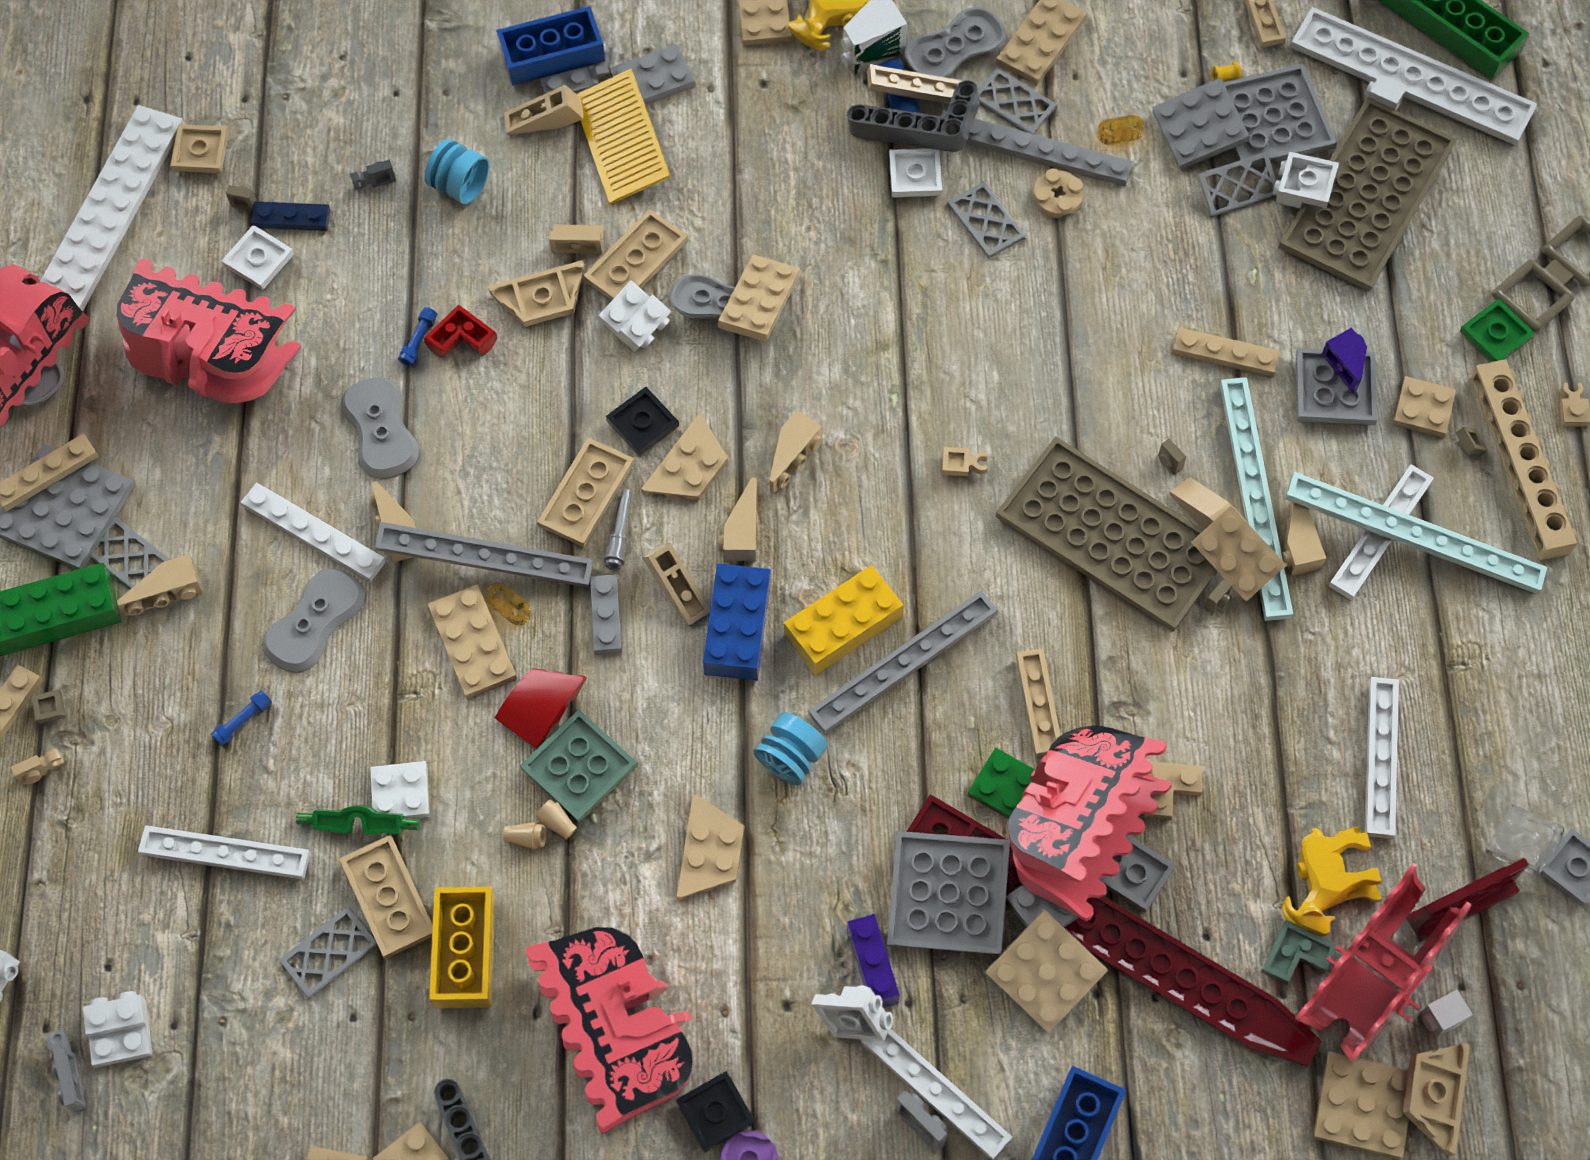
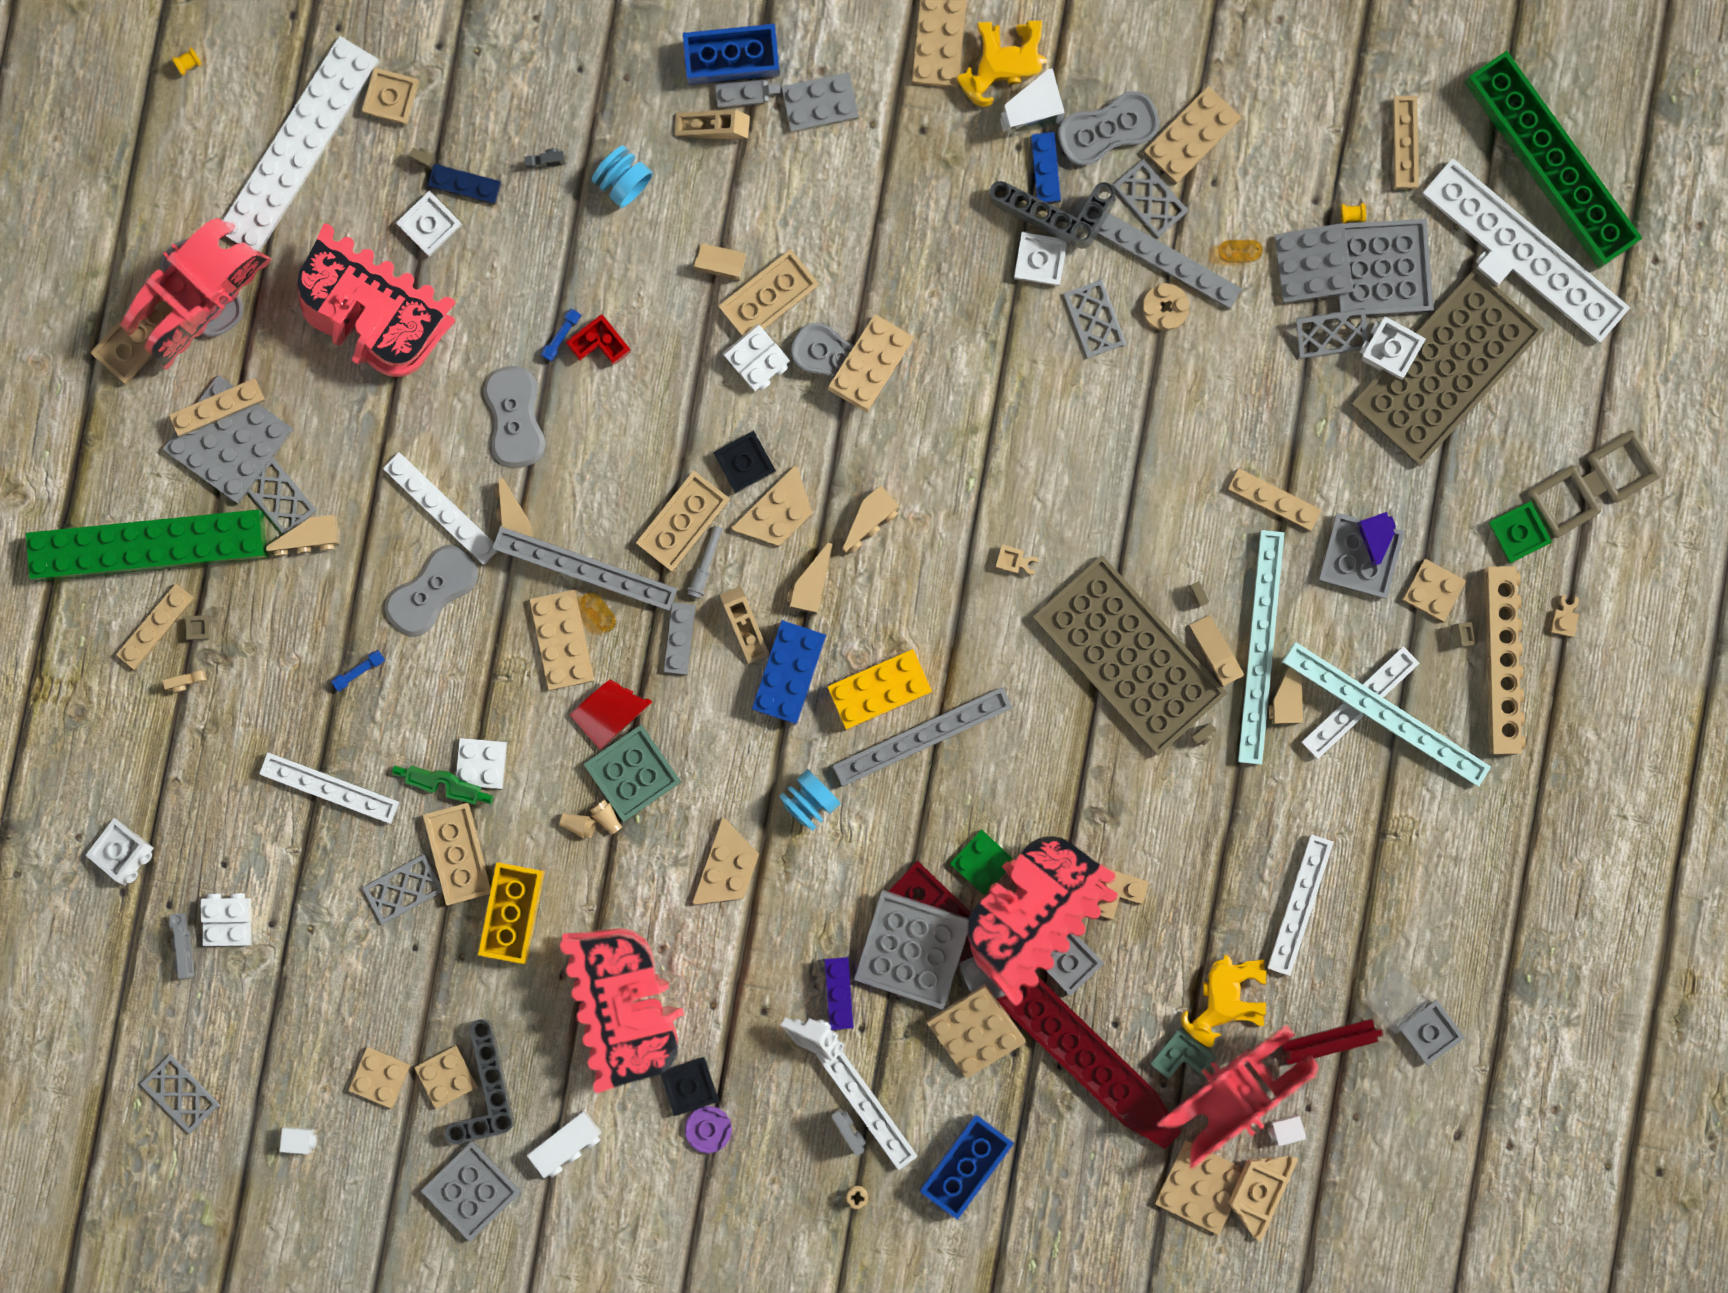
camera: 10 degrees right, 20 degrees up
tan wing [488,261,584,327] -> none
yellow window [577,69,671,205] -> none
tan plate [867,64,961,104] -> none
tan plate [1016,648,1061,757] -> none
tan plate [1191,506,1286,601] -> none

